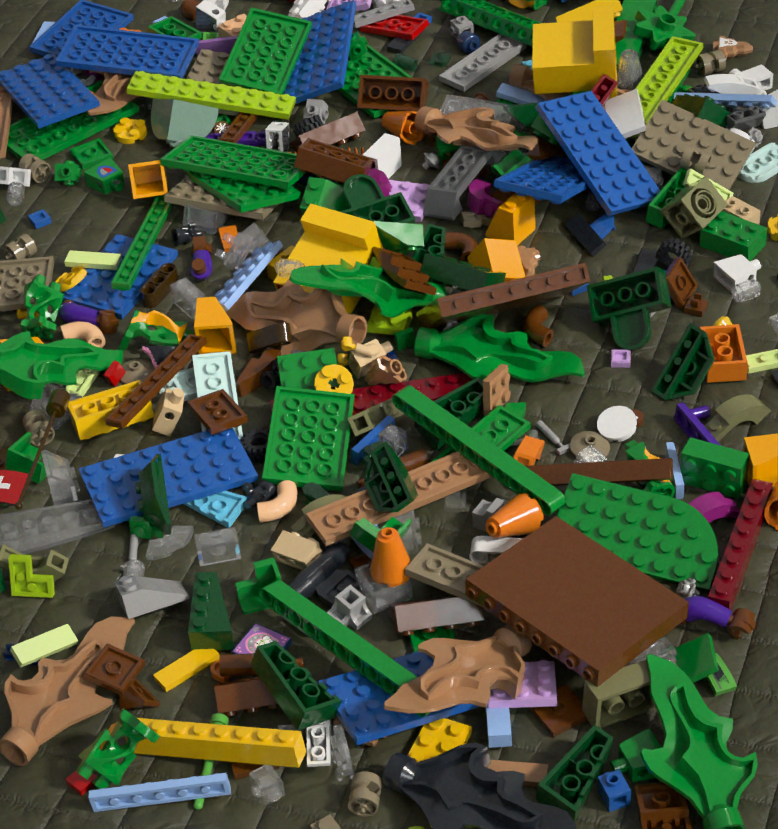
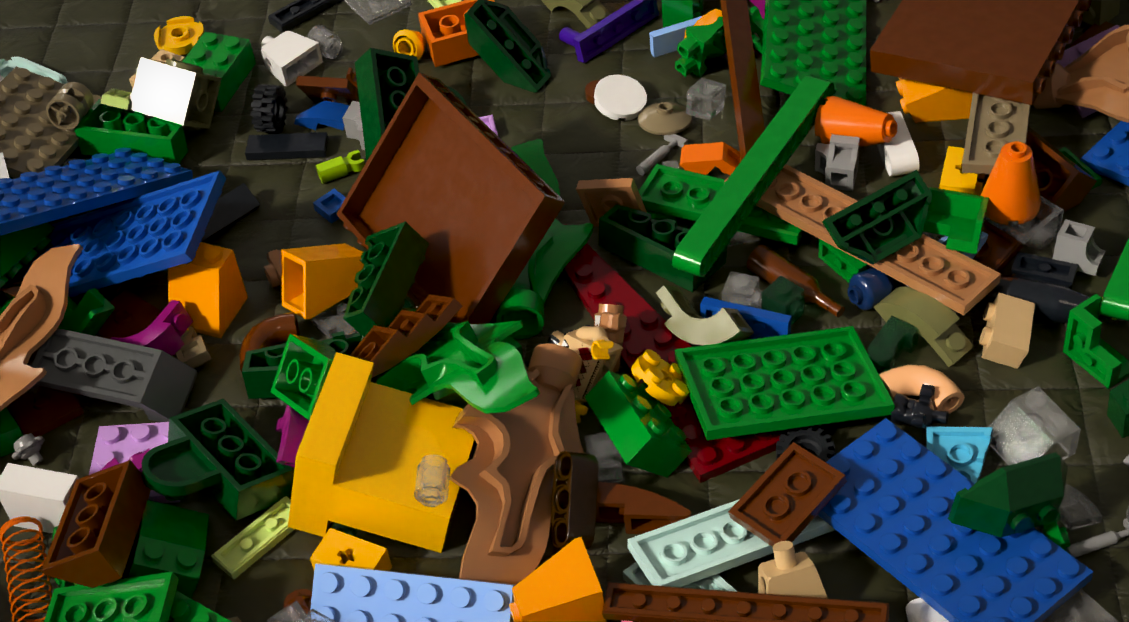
camera: 105 degrees left, 5 degrees up
black piece [260,358,281,390] -> none

